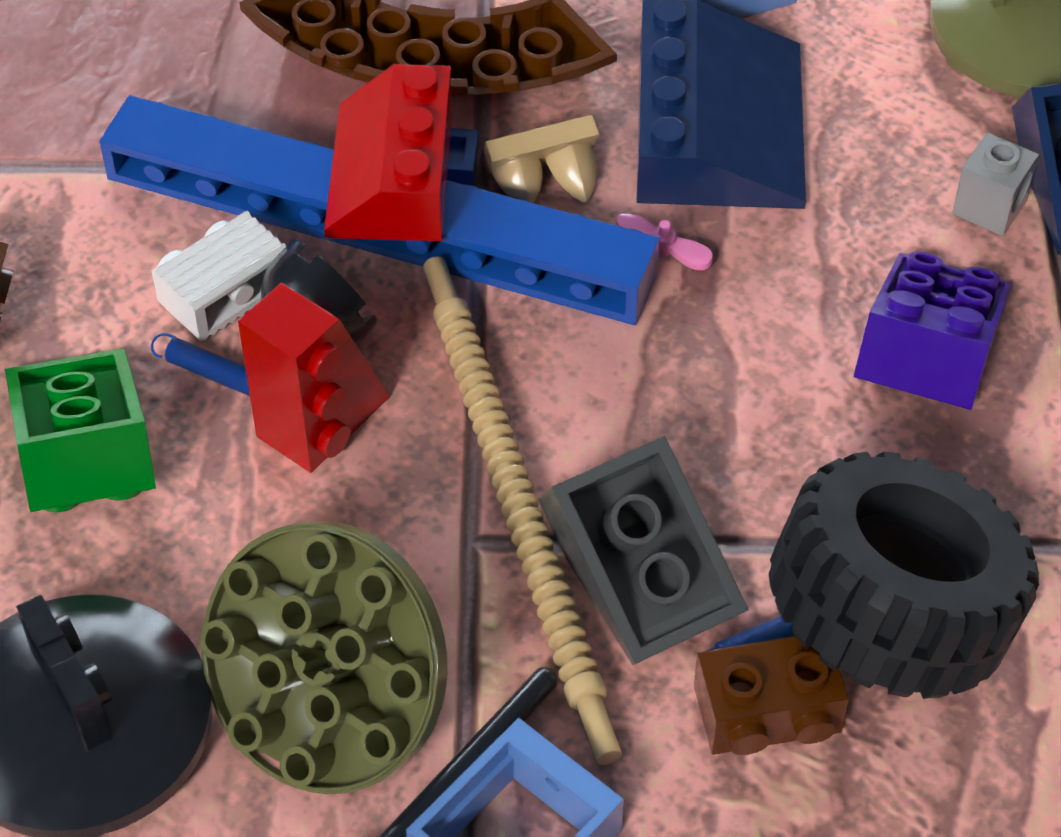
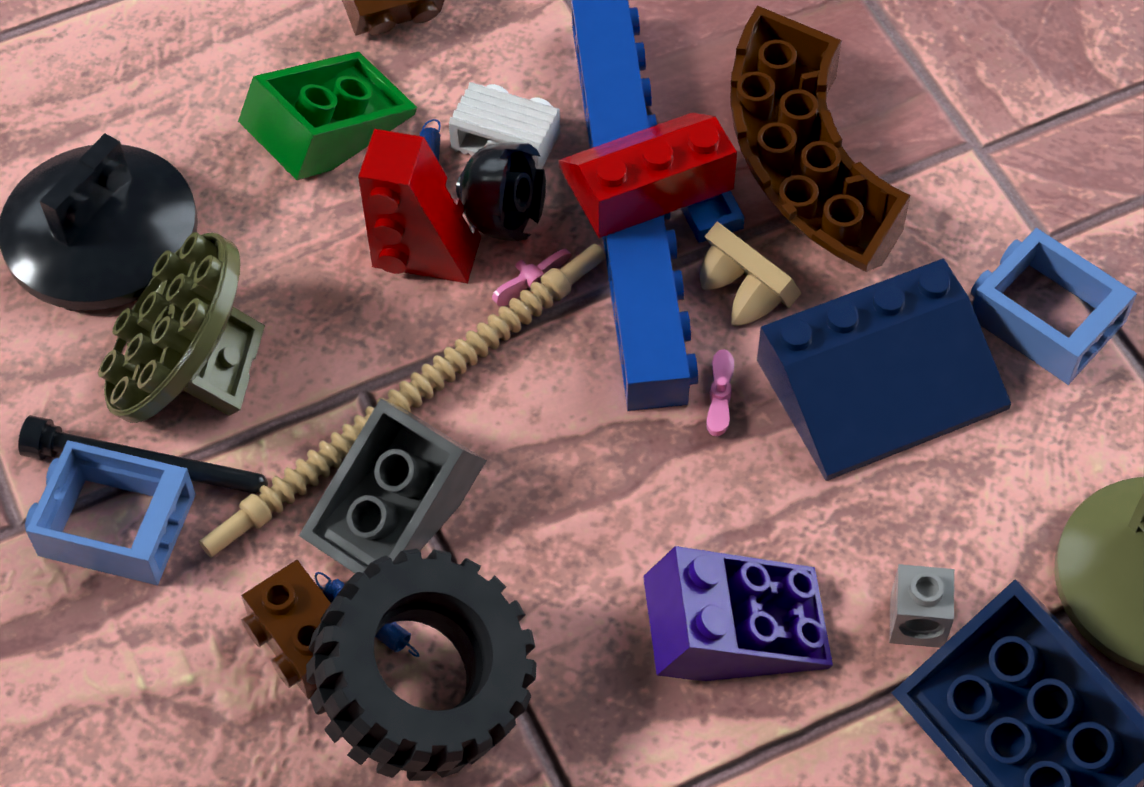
camera: 65 degrees right, 5 degrees up
none -> bright pink piece [492,249,571,307]

